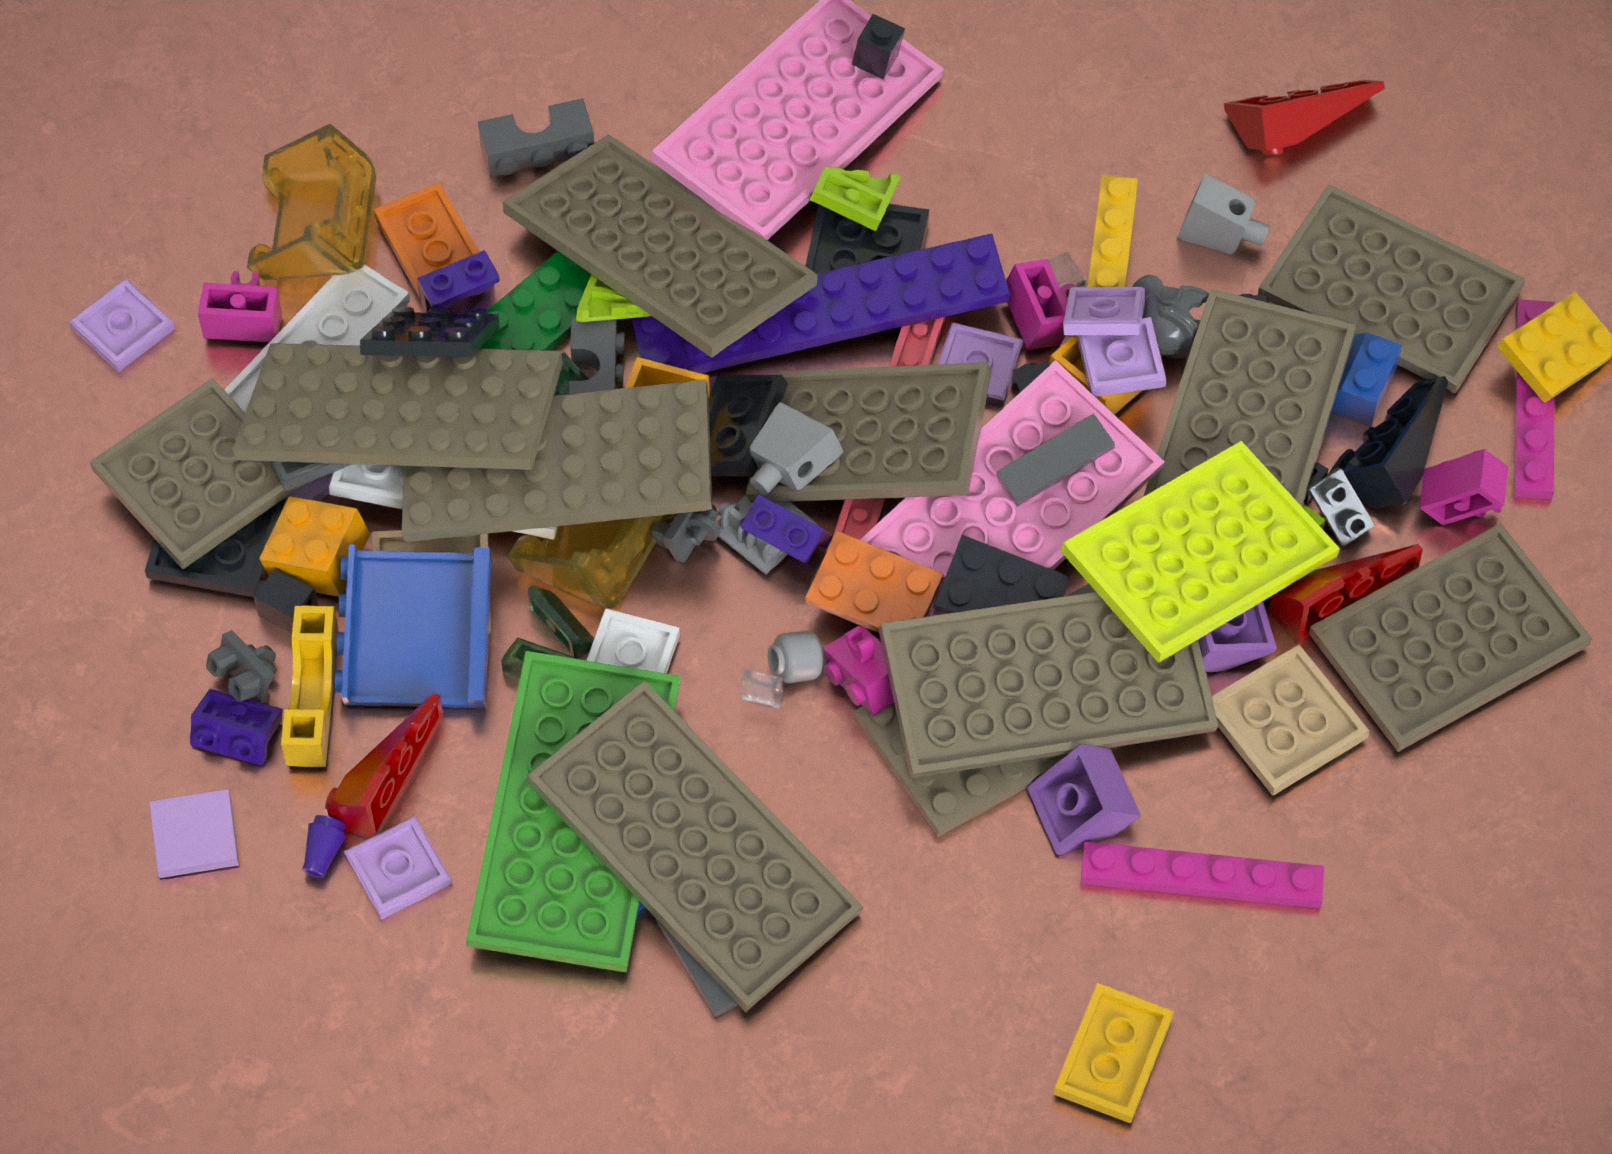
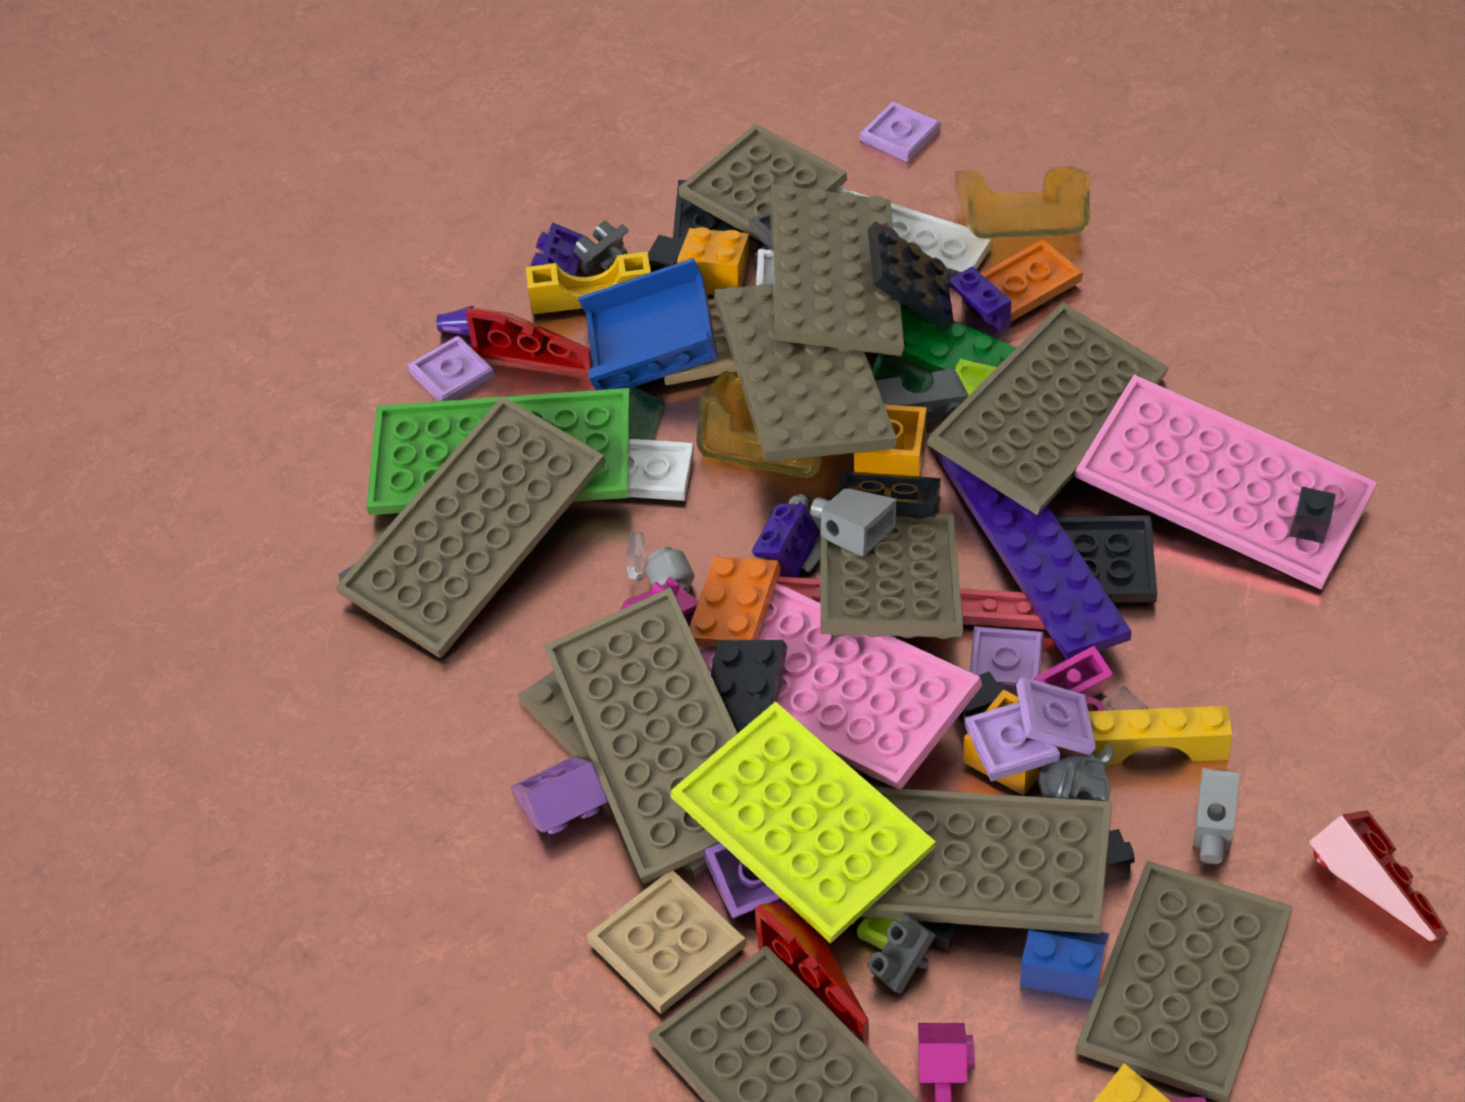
camera: 85 degrees right, 10 degrees down
lavender tile [150,789,239,878] -> none
dark pink brick [198,271,282,342] -> none
dark grey arch [478,98,595,177] -> none
clear green slope [528,585,594,659] -> none
dark grey hips [652,504,721,563] -> none
lime wing [809,166,901,231] -> none
dark grey tile [997,413,1115,507] -> none
yellow plate [1053,983,1174,1123] -> none
dark pink plate [1080,841,1324,909] -> none
black wedge [1328,376,1448,509] -> none

